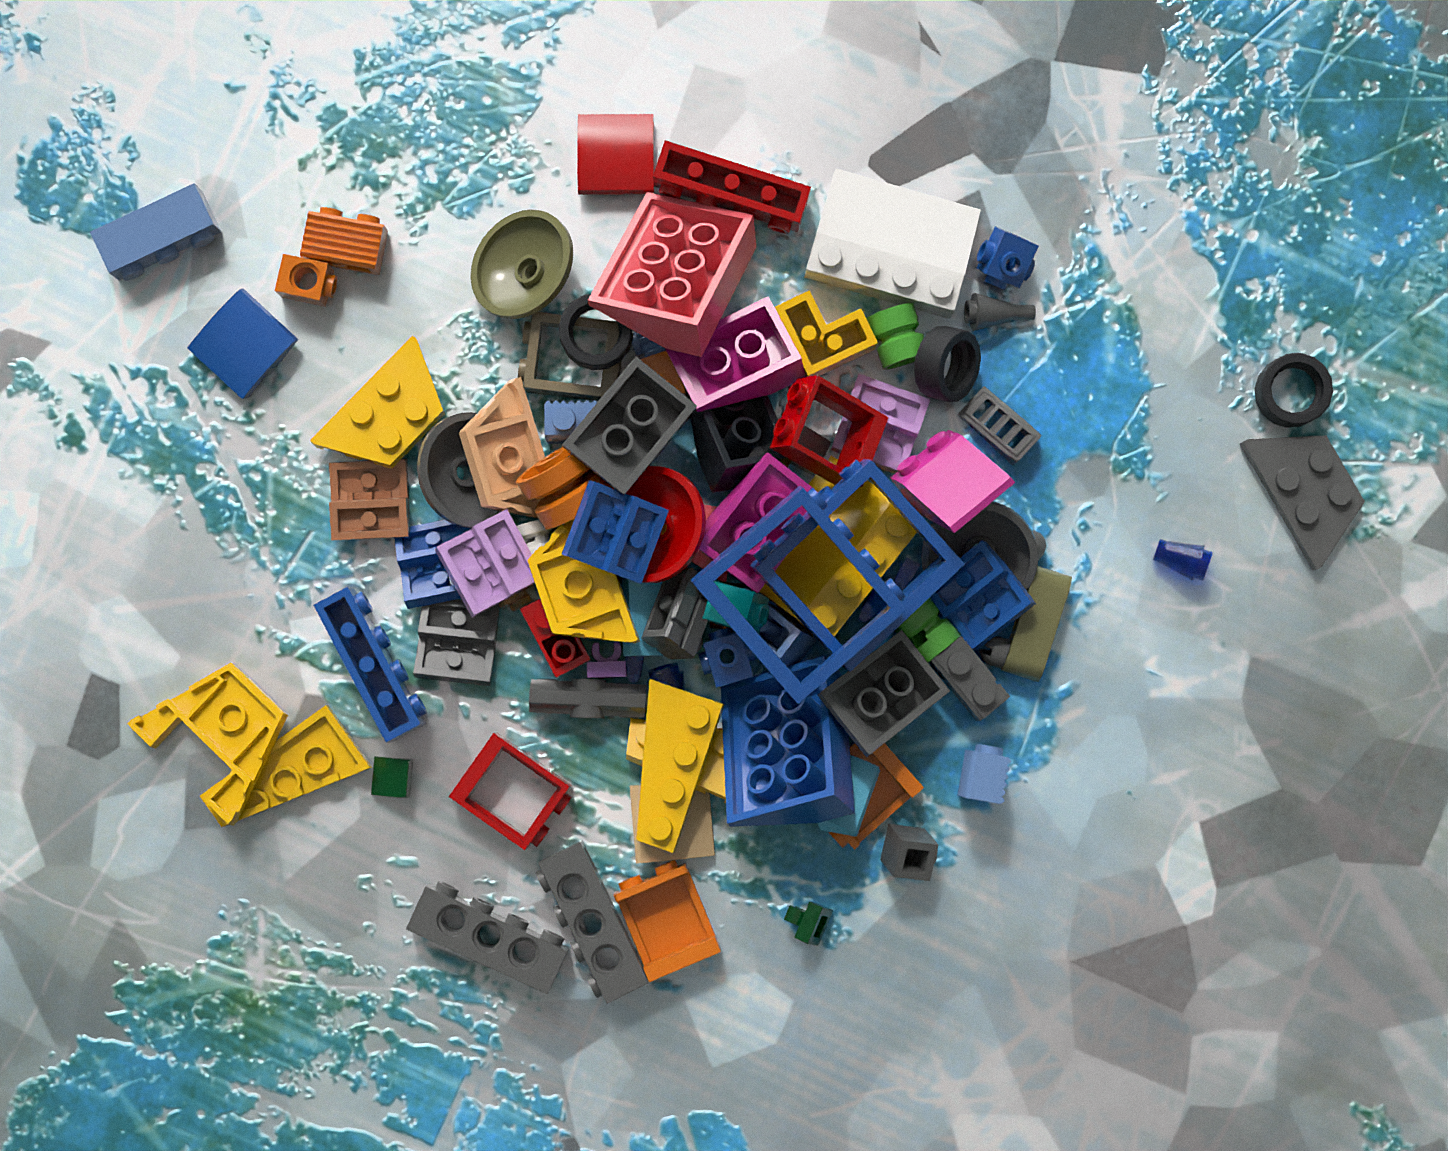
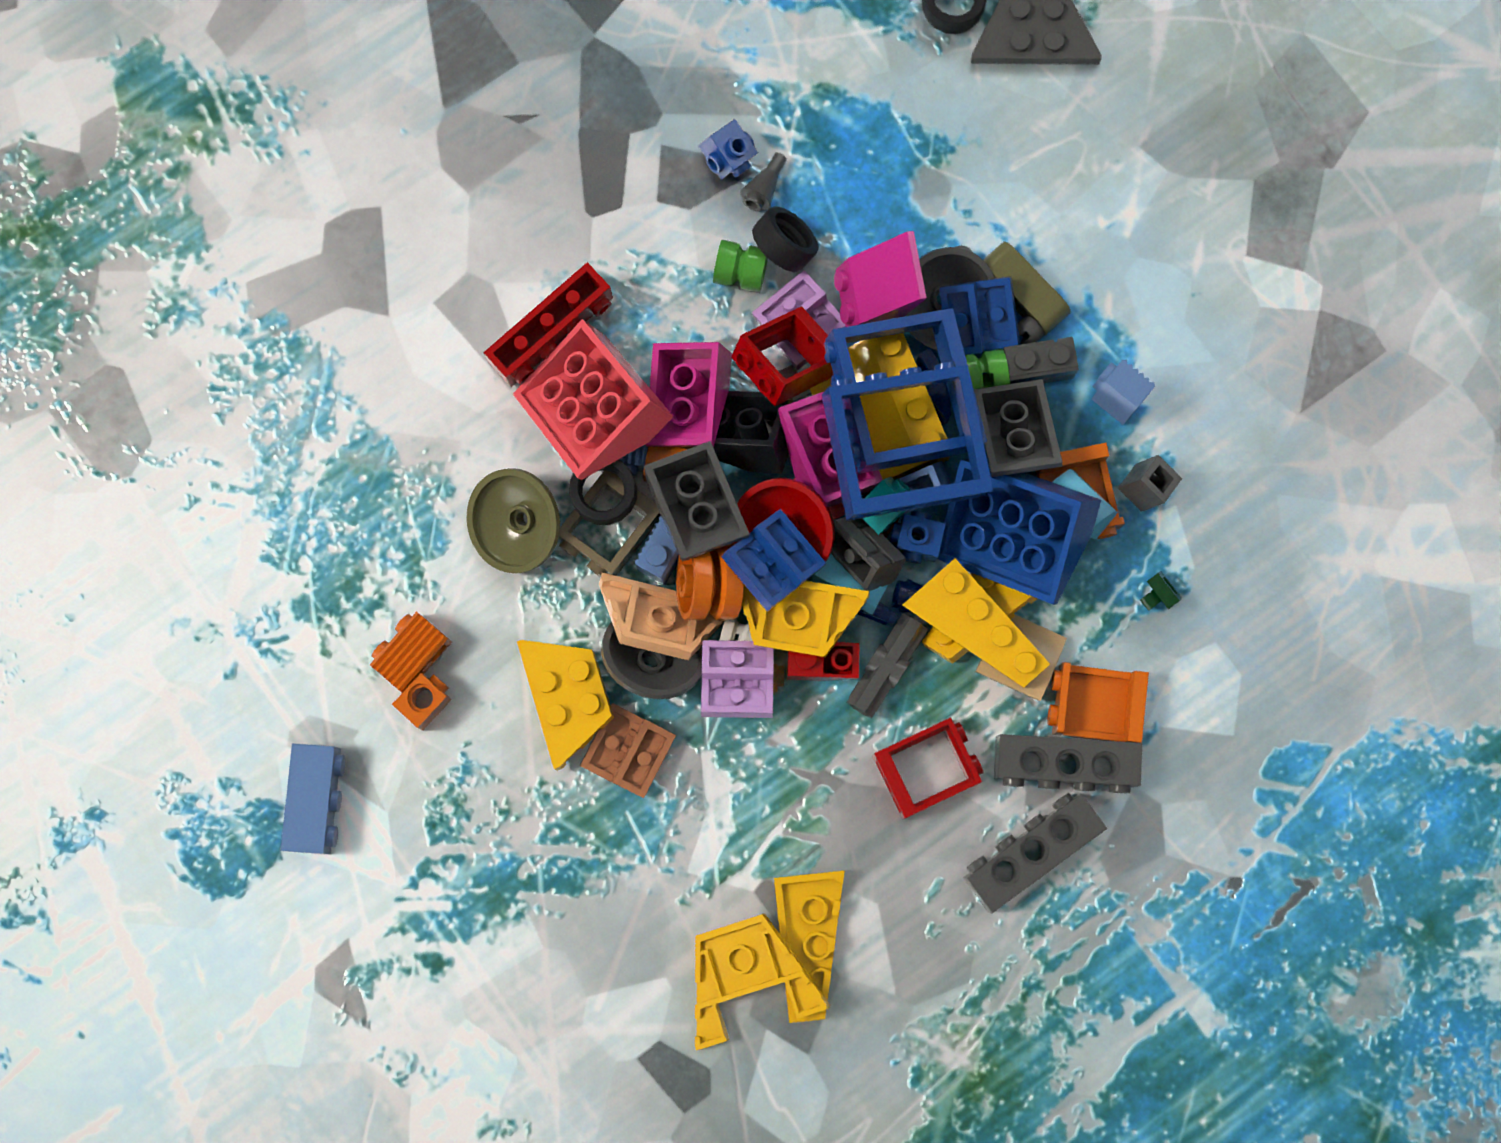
camera: 55 degrees left, 5 degrees down
blue slope [187,288,299,399] -> none
blue brick [313,587,427,743] -> none
dark green slope [371,756,413,798] -> none
blue slope [394,520,472,609] -> none
dark grey slope [413,600,500,686] -> none
red slope [577,114,654,195] -> none
medium lavender tile [587,642,628,678] -> none
yellow brick [775,290,878,377] -> none
white slope [804,169,981,319] -> none
dark grey slope [958,386,1042,466] -> none
clear blue cone [1153,539,1213,582] -> none

